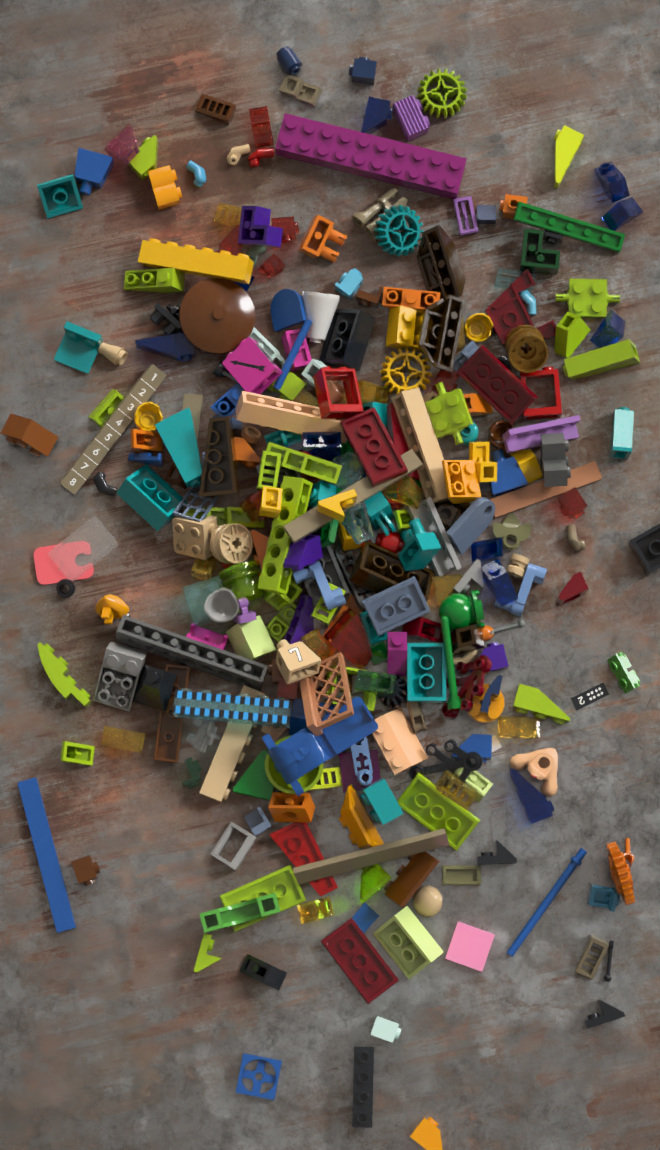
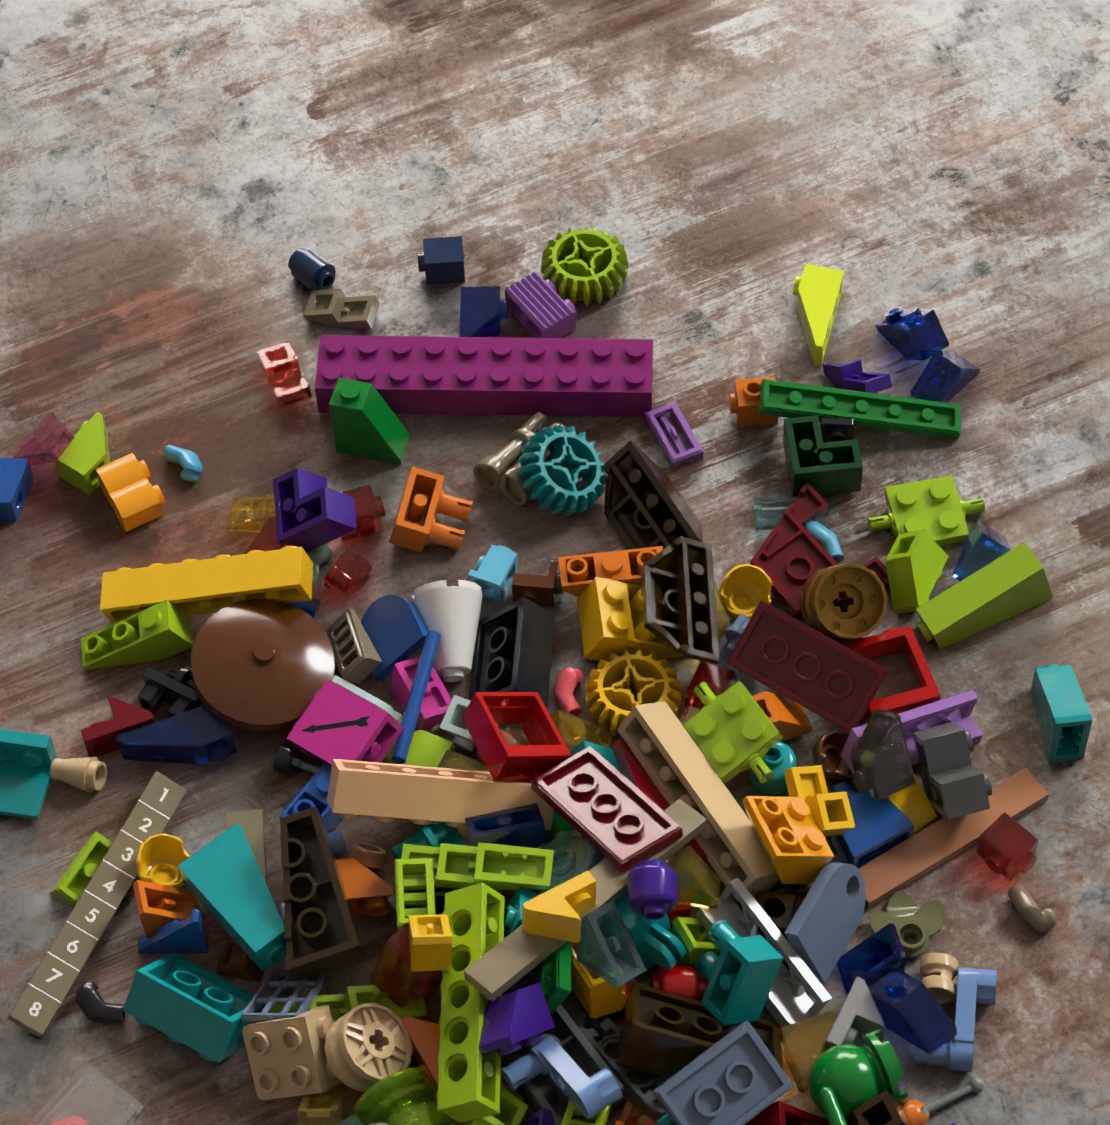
camera: 10 degrees left, 25 degrees down
reddish brown slope [195,94,236,125] -> none
tan arm [227,144,251,165] -> none
red arm [248,148,274,167] -> none
dark blue slope [477,205,496,224] -> none
dark red tile [556,571,589,606] -> none
none -> dark red slope [80,696,158,757]
none -> dark tan slope [326,608,382,684]
none -> green slope [329,378,410,465]
none -> coral arm [553,667,584,719]
none -> dark purple head [627,859,678,920]
none -> dark purple slope [823,359,892,393]
none -> clear smoke slope [851,708,916,800]

